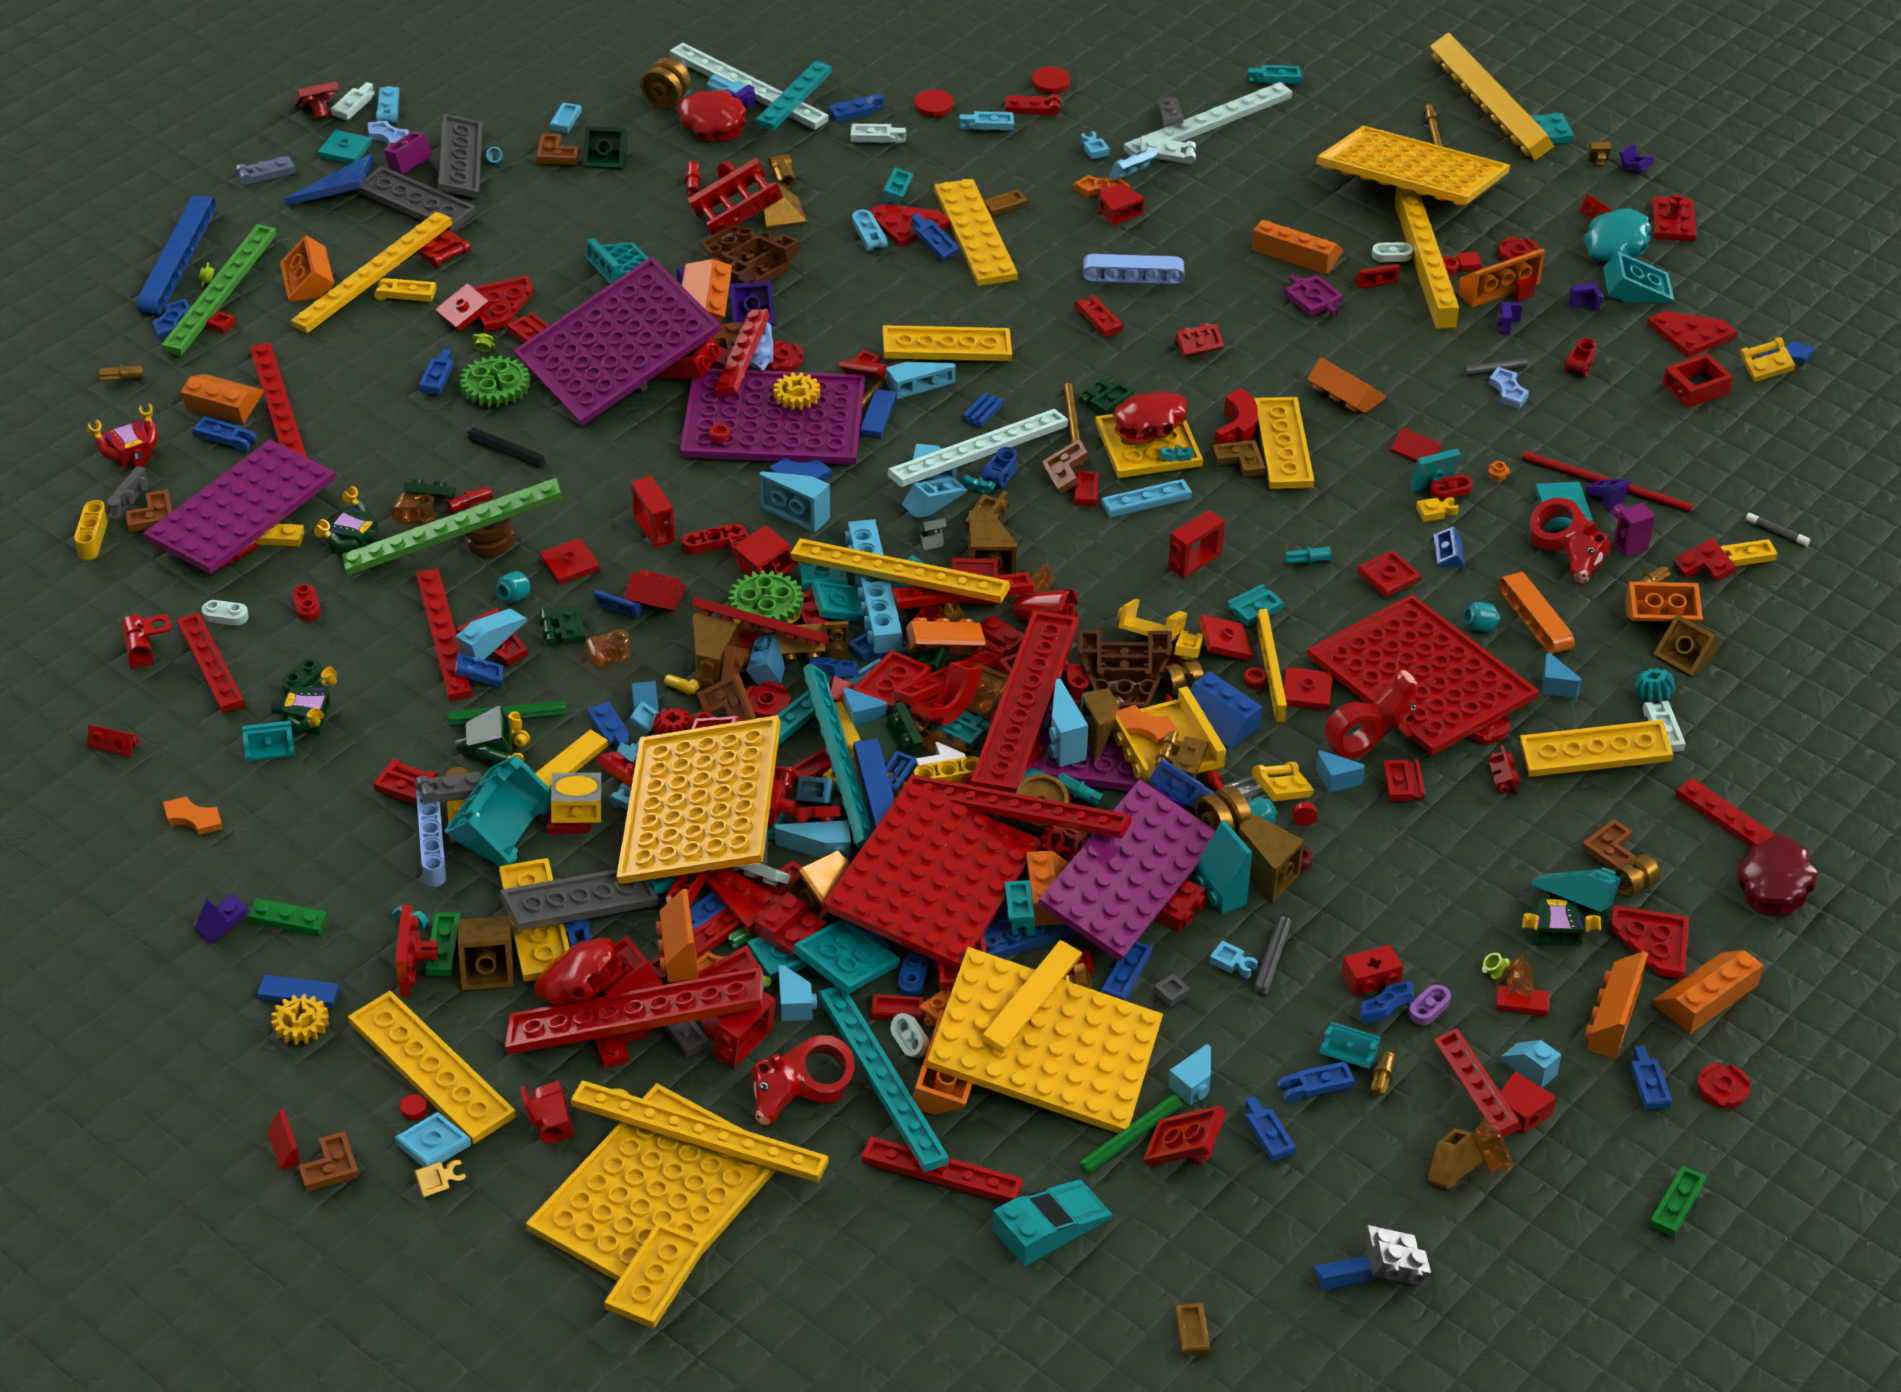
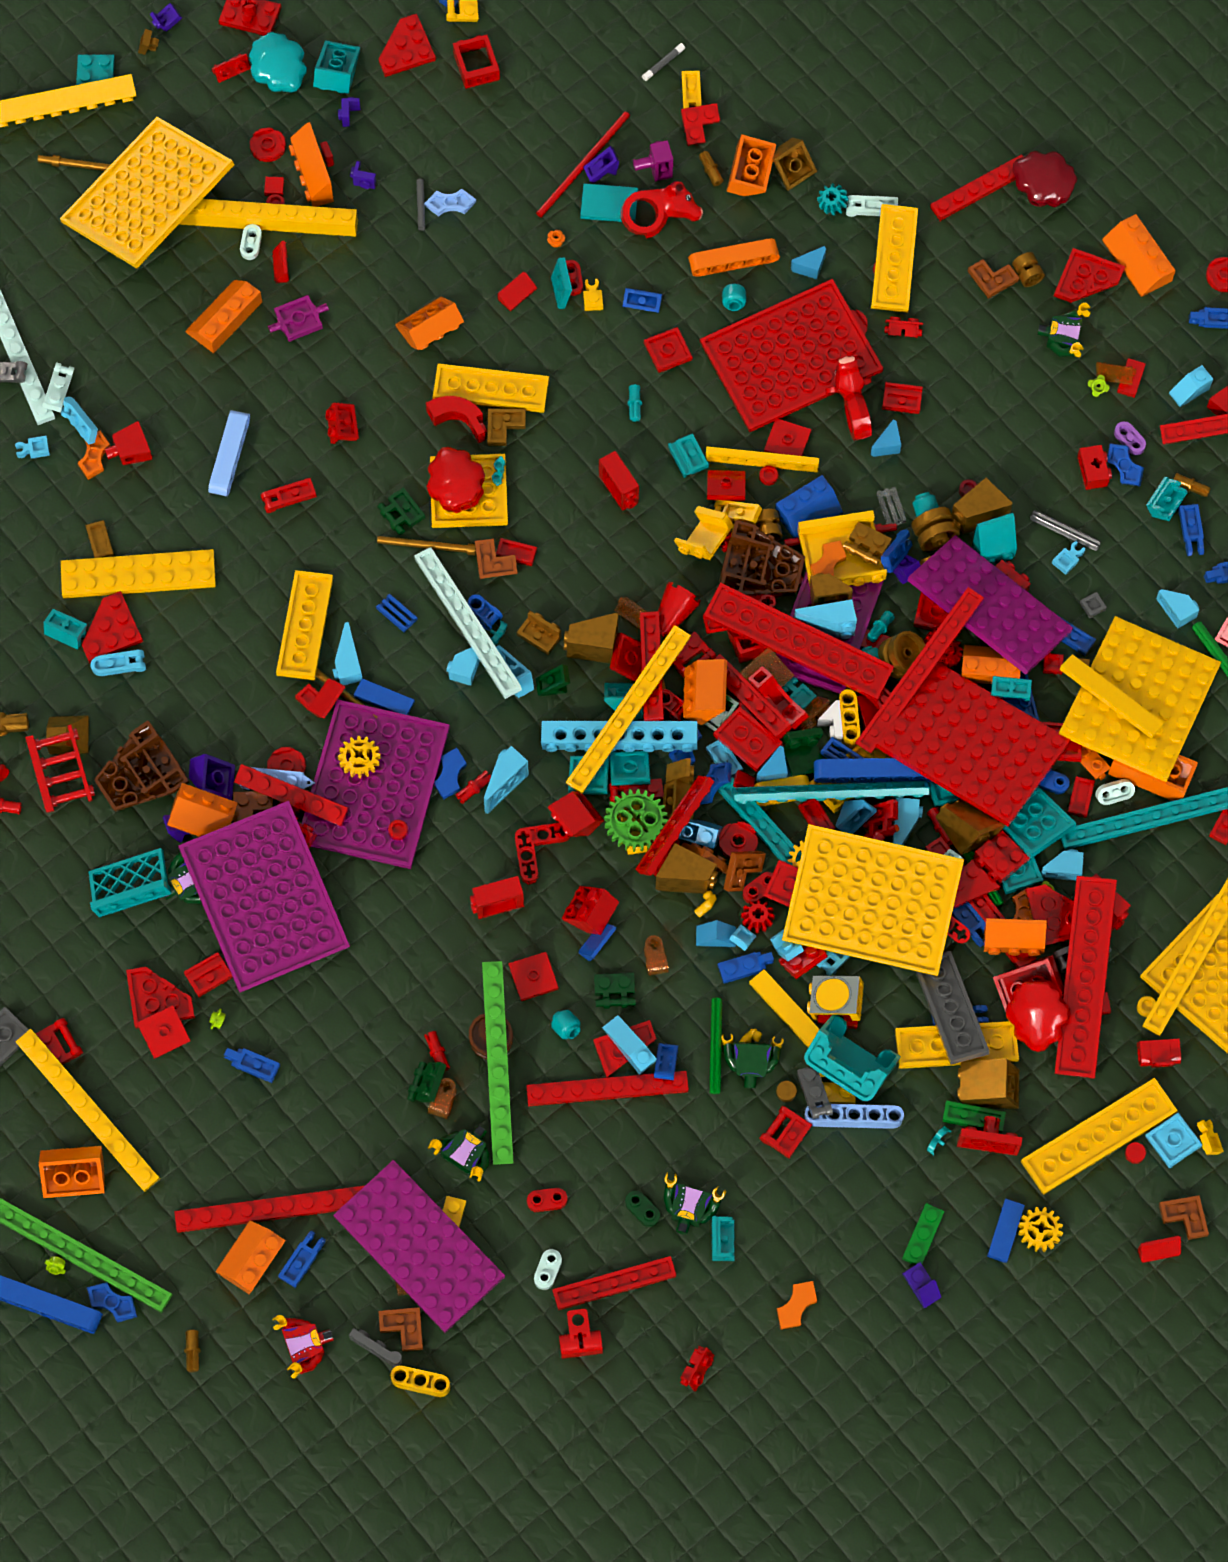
camera: 80 degrees left, 25 degrees up
red tile [206,311,236,334] -> none
yellow plate [374,278,437,302] -> none
bright green gear [459,356,530,407] -> none
black axle [467,427,546,468] -> none
red animal [751,1035,855,1126] -> none
blue hinge [910,213,959,262] -> none
medium azure tile [1101,479,1192,518] -> none
yellow plate [1252,761,1314,801] -> none
red tile [1293,802,1318,826] -> none
teal slope [1530,868,1621,912] -> none
red piece [1565,338,1597,377] -> none
orange slope [1584,951,1648,1059] -> none

